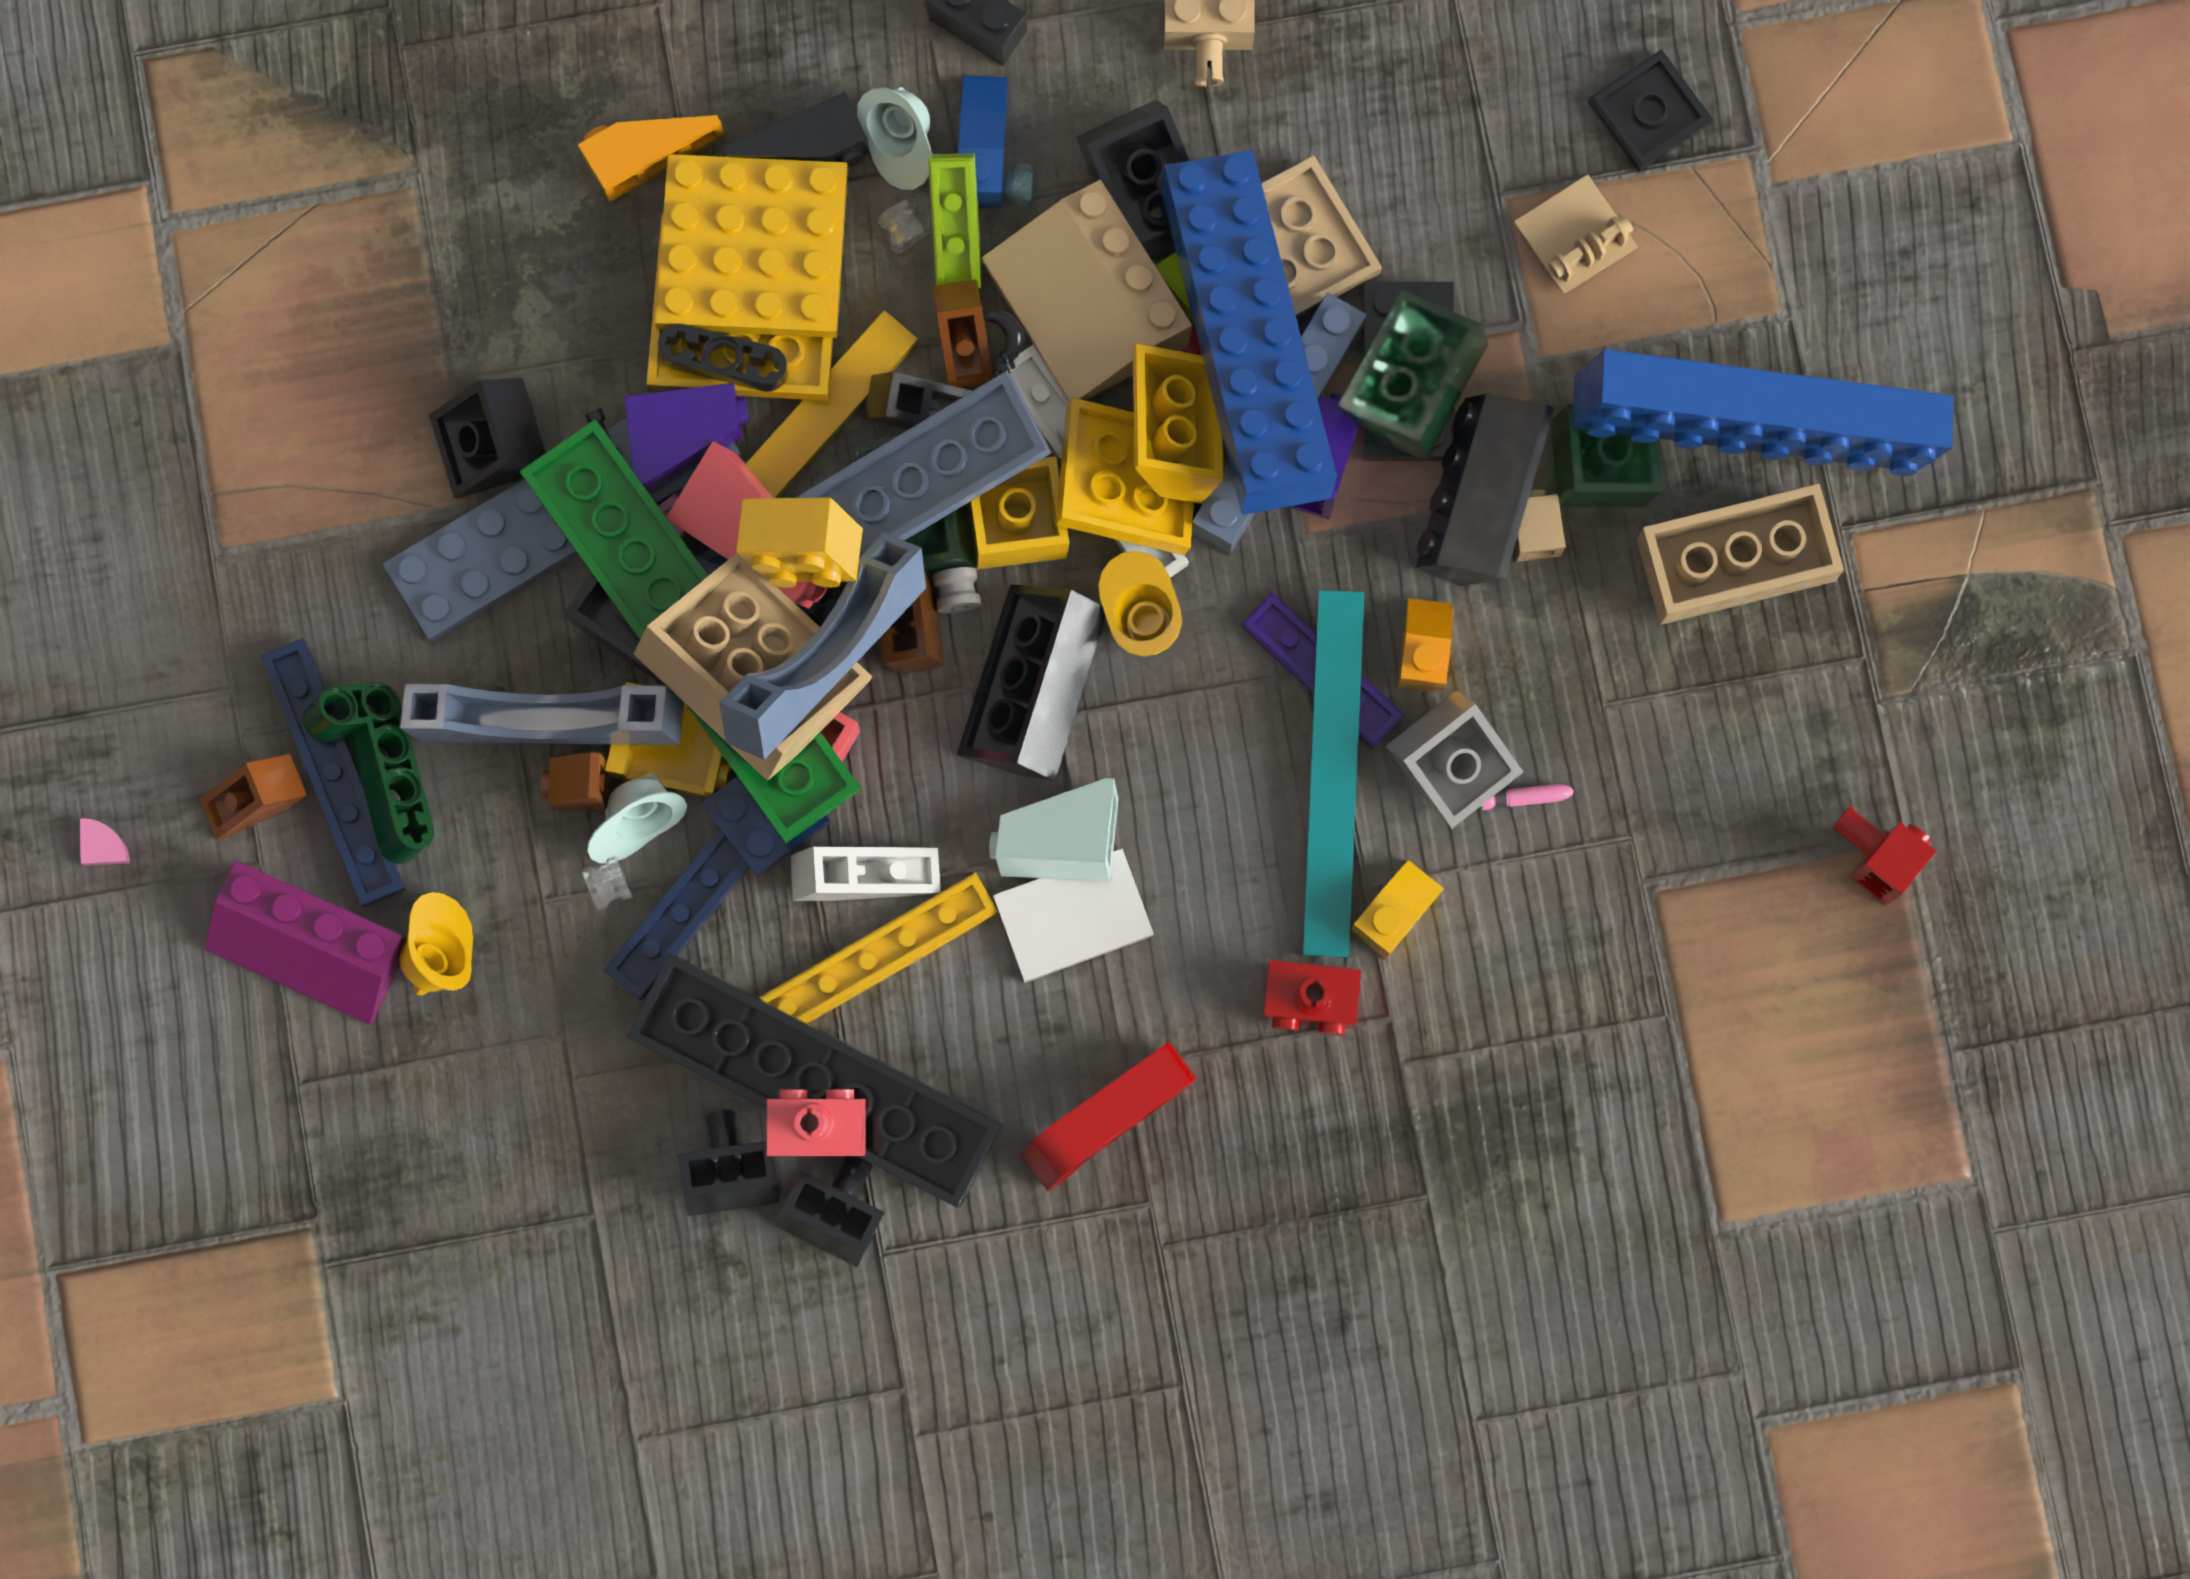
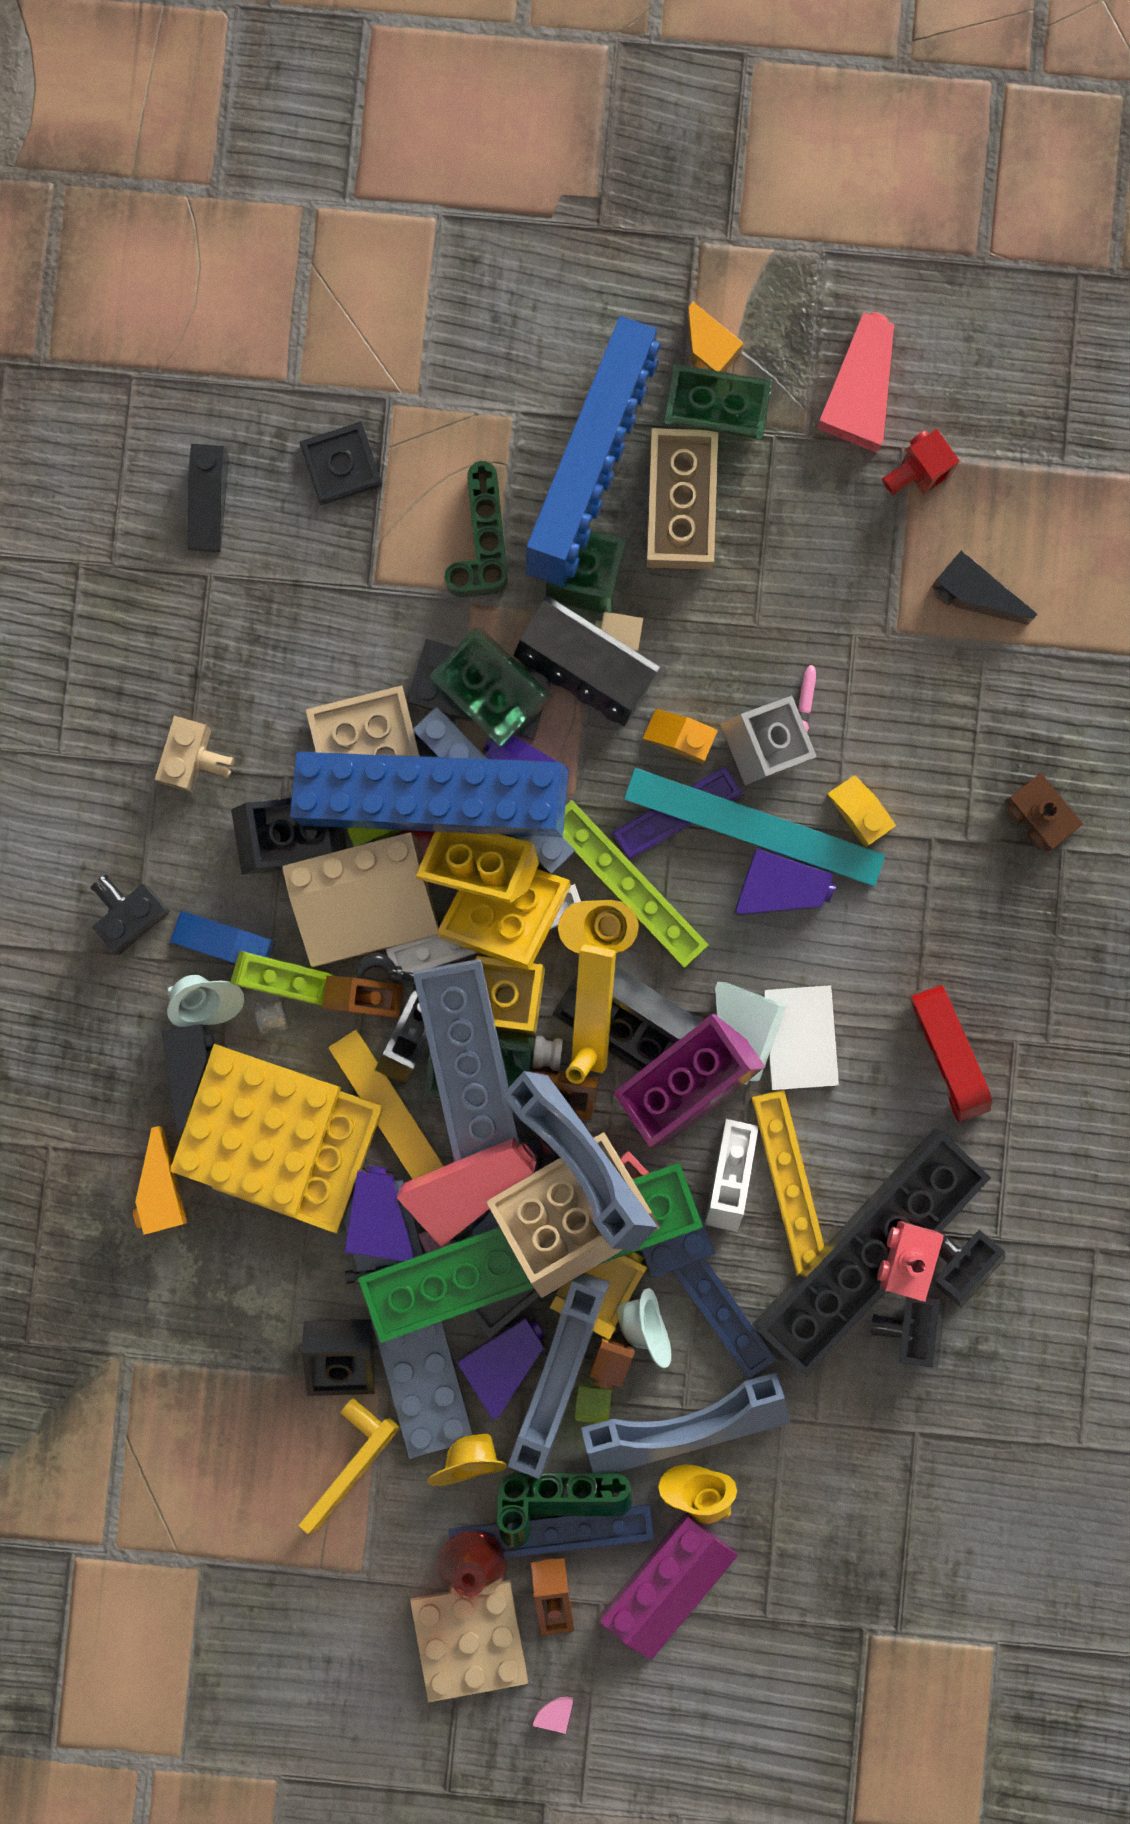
camera: 70 degrees left, 5 degrees up
clear wheel [581,855,633,911] -> none
black beam [658,324,788,392] -> none
yellow brick [736,498,863,588] -> none
clear light blue tile [1005,164,1034,209] -> none
red brick [1262,960,1362,1036] -> none
tan hinge [1514,174,1638,295] -> none
none -> yellow piece [298,1398,401,1535]
none -> tan plate [410,1580,529,1703]
none -> yellow piece [427,1434,507,1486]
none -> clear red cone [438,1530,506,1600]
none -> dark green beam [444,461,508,597]
none -> dark purple slope [457,1316,546,1420]
none -> lime plate [563,800,708,968]
none -> yellow piece [565,944,616,1084]
none -> clear neon green plate [575,1385,612,1423]
none -> sand blue arch [581,1373,790,1473]
none -> magenta slope [613,1014,765,1148]
none -> clear green slope [664,364,772,440]
none -> light orange slope [687,302,743,382]
none -> dark purple slope [734,849,836,916]
none -> coral slope [817,312,894,453]
none -> black slope [931,550,1038,625]
none -> reddish brown brick [1005,773,1083,852]

